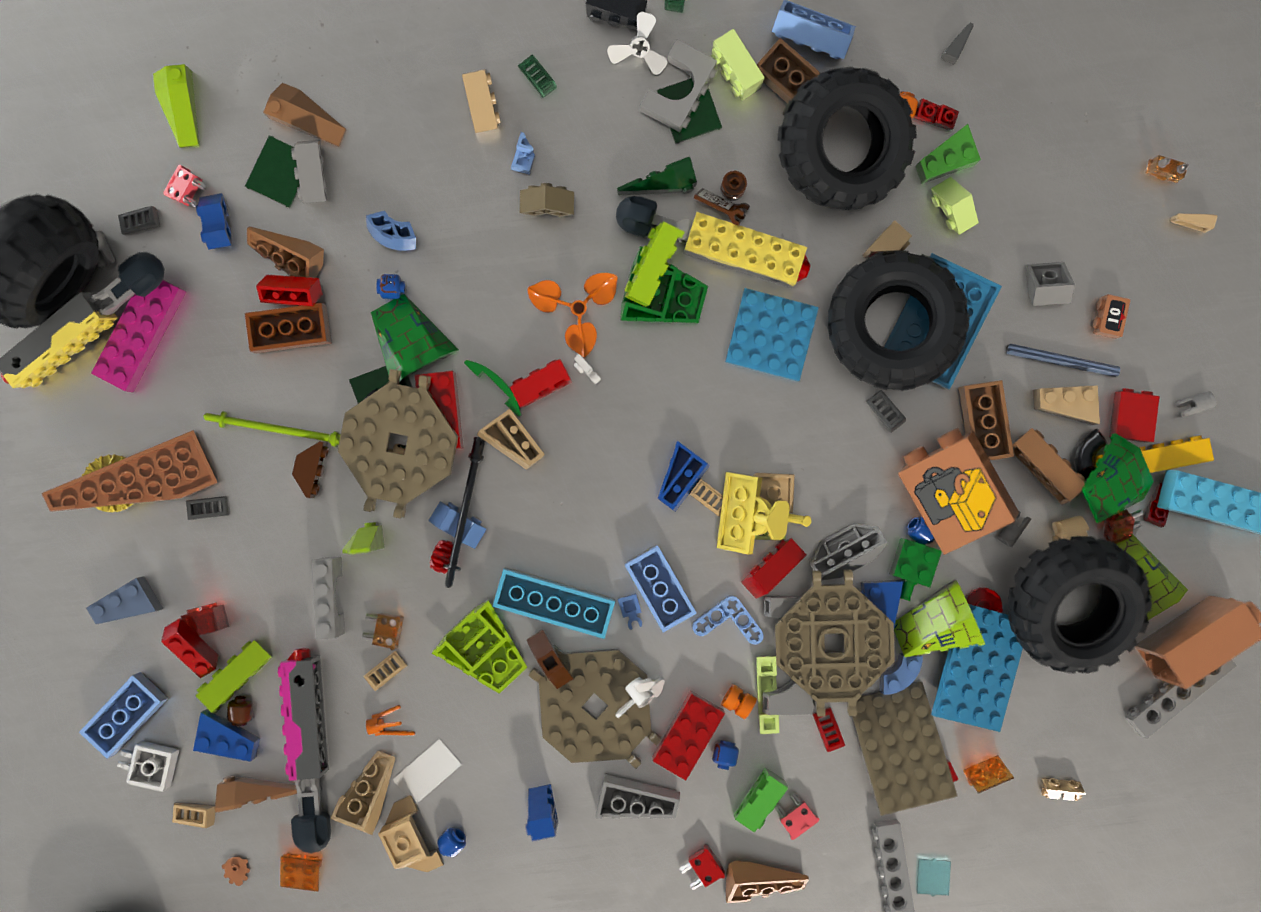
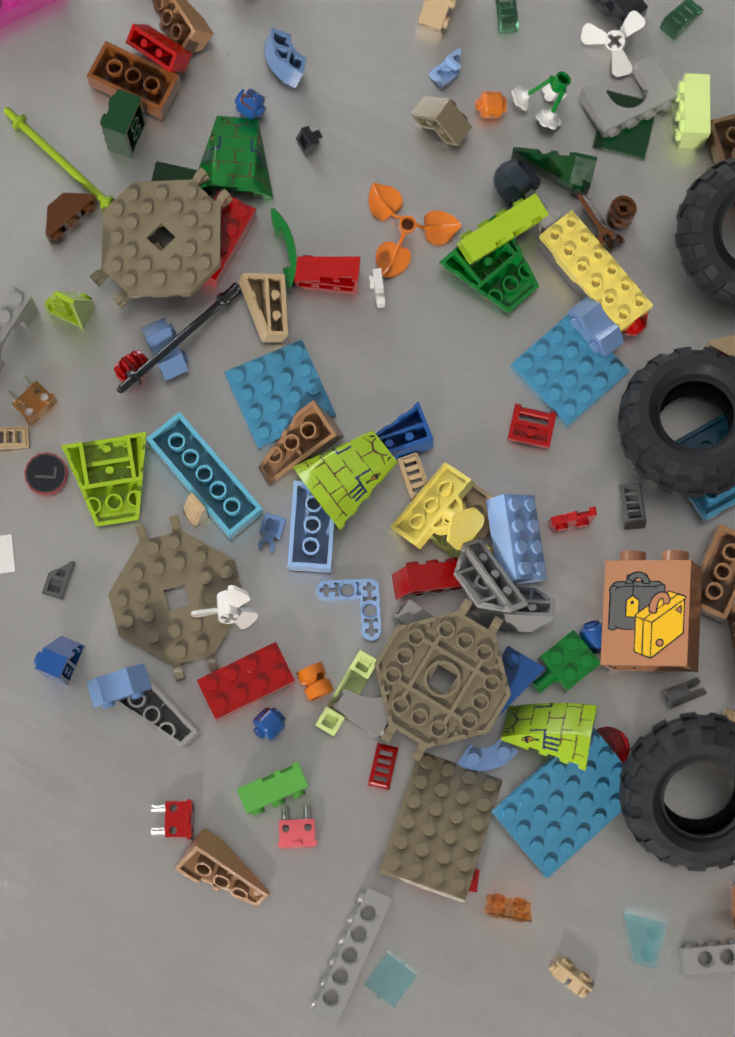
camera: 30 degrees right, 10 degrees down
reddish brown slope [526,630,574,689] -> none
none -> black tile [24,452,68,496]
none -> dark grey tile [42,561,76,600]
none -> medium blue brick [86,663,152,709]
none -> dark green brick [100,89,147,158]
none -> tan slope [183,493,208,527]
none -> dark azure plate [224,339,336,449]
none -> medium nougat wedge [258,400,344,485]
none -> lime wedge [293,430,397,531]
none -> black tile [296,126,323,156]
none -> light grey wedge [454,538,528,613]
none -> orange head [475,91,507,119]
none -> light blue brick [486,494,547,585]
none -> red plate [507,403,557,449]
none -> white plant [512,71,571,130]
none -> red wing [548,506,597,532]
none -> medium blue brick [568,297,624,357]
none -> clear light blue wing [624,912,667,968]

